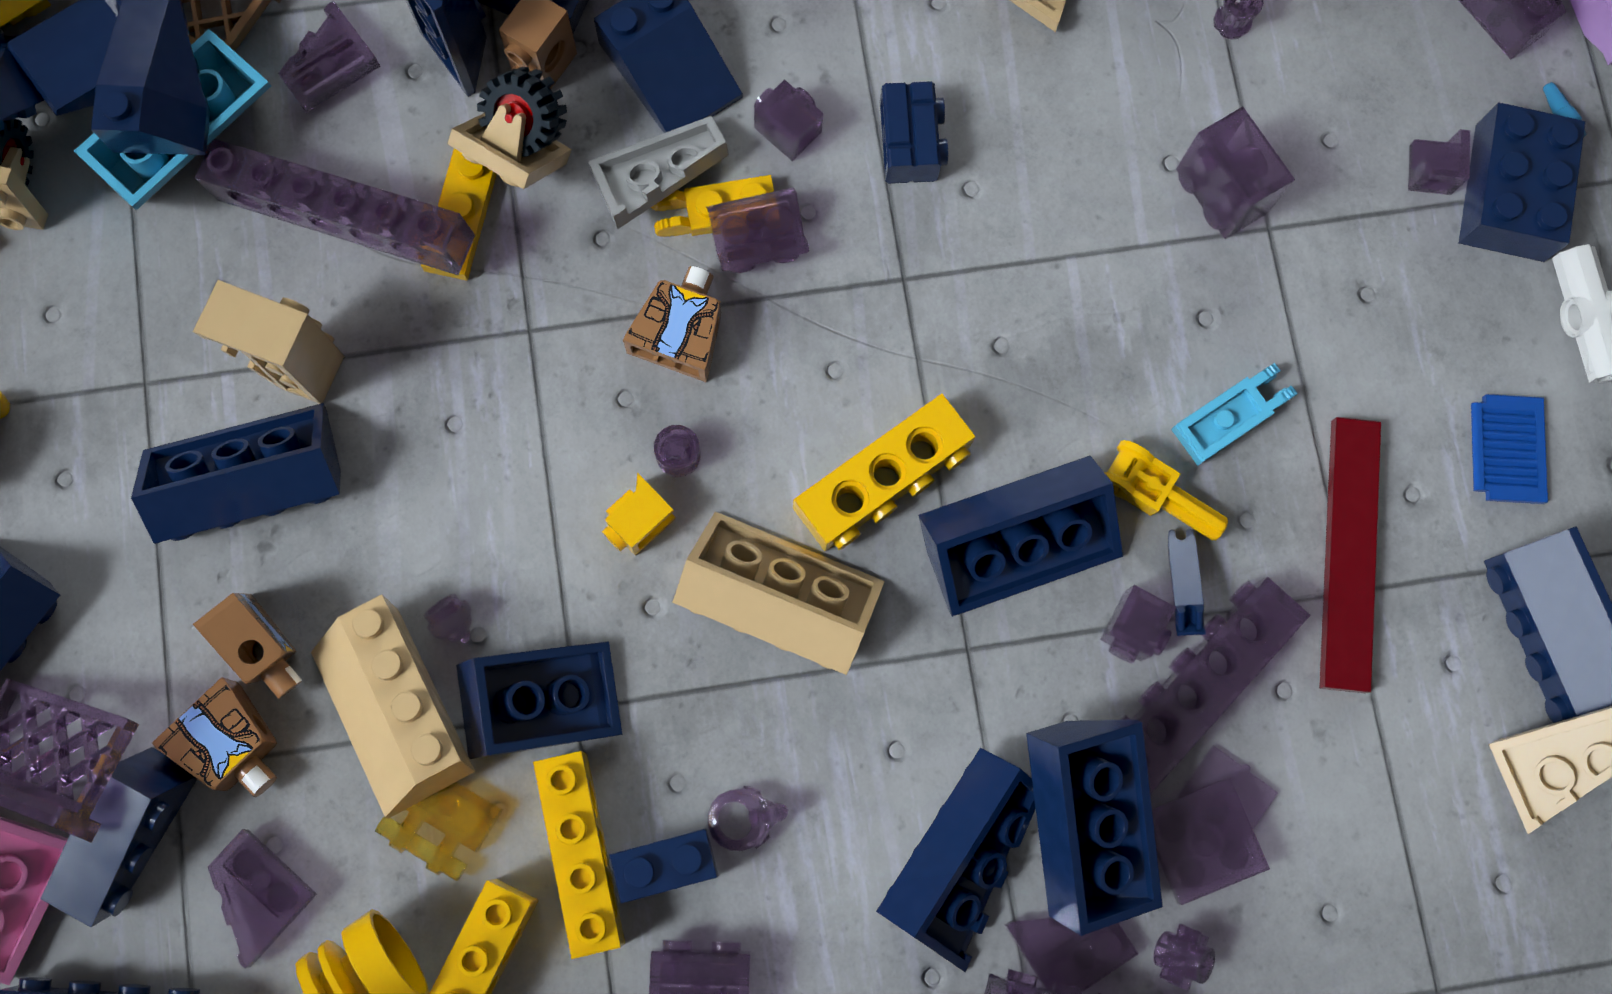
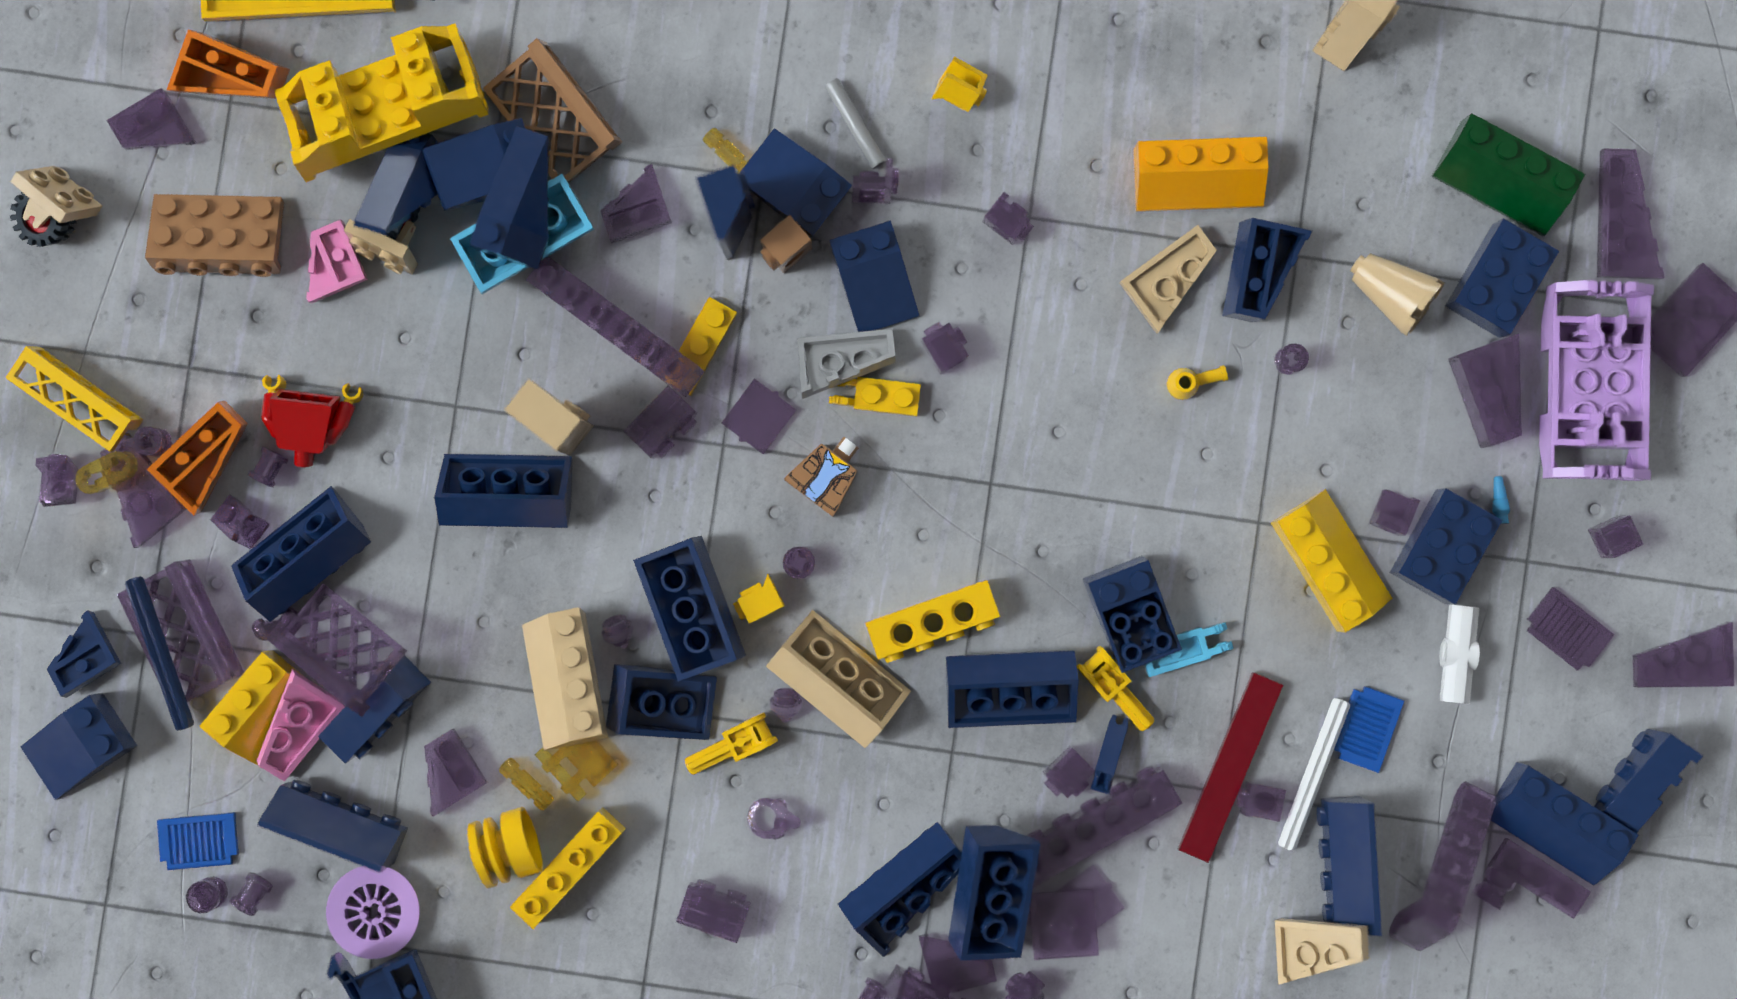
camera: 25 degrees right, 10 degrees up
torso [152,677,277,797] -> none
medium nougat torso [193,593,302,699] -> none
plate [447,67,572,189] -> none
yellow brick [533,751,626,959] -> none
dark blue brick [609,829,719,903] -> none
clear purple bracket [706,187,809,273] -> none
dark blue brick [880,81,948,184] -> none
clear purple brick [1176,106,1295,239] -> none
none -> clear yellow axle [499,758,554,811]
none -> clear purple brick [623,385,698,459]
none -> dark blue slope [633,536,746,682]
none -> yellow connector [685,712,778,775]
none -> clear purple piece [721,378,797,455]
none -> clear purple plate [770,688,802,723]
none -> dark blue slope [1083,556,1182,673]
none -> yellow bar [1167,365,1228,400]
none -> clear purple bracket [1237,781,1286,822]
none -> yellow slope [1270,489,1393,633]
none -> white axle [1278,698,1350,851]

